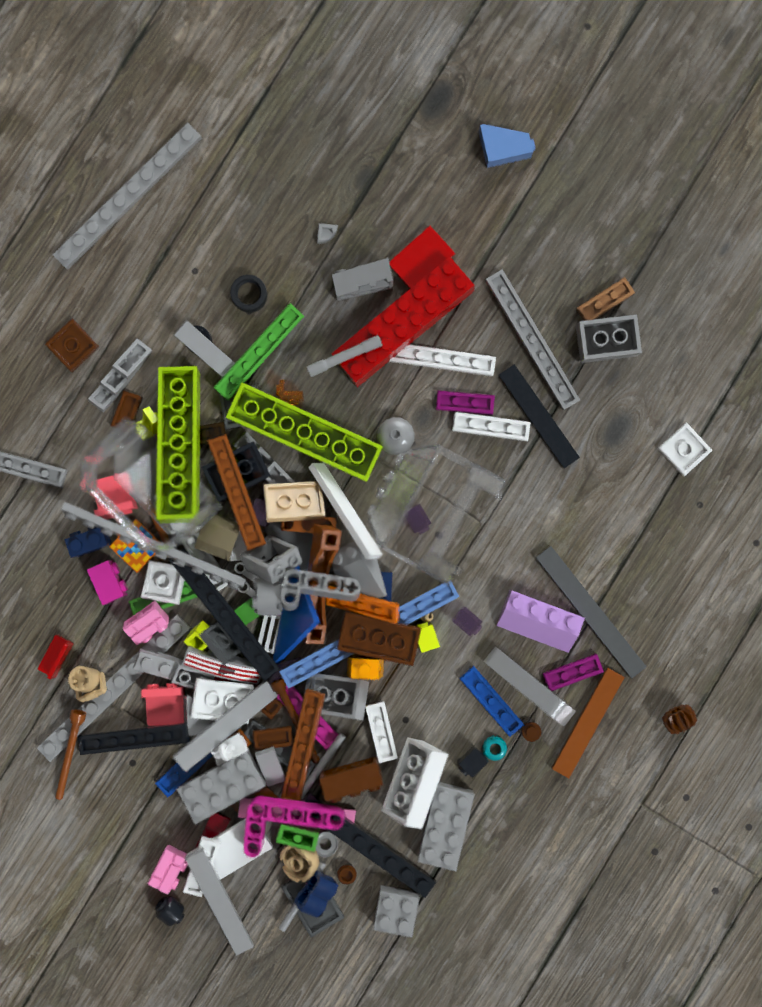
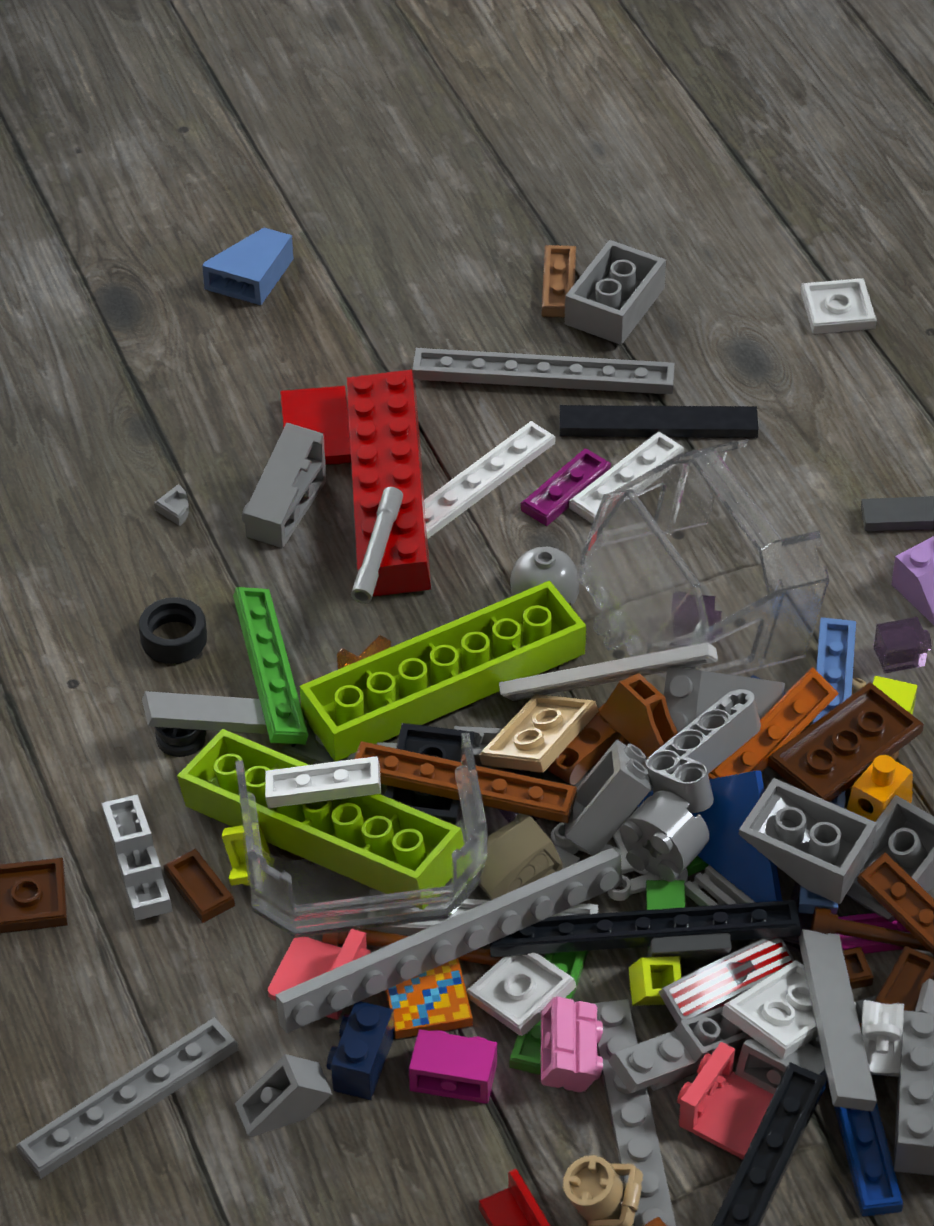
camera: 55 degrees left, 40 degrees down
none -> light grey slope [235,1054,332,1137]
none -> white plate [265,756,381,808]
none -> light grey slope [739,778,877,904]

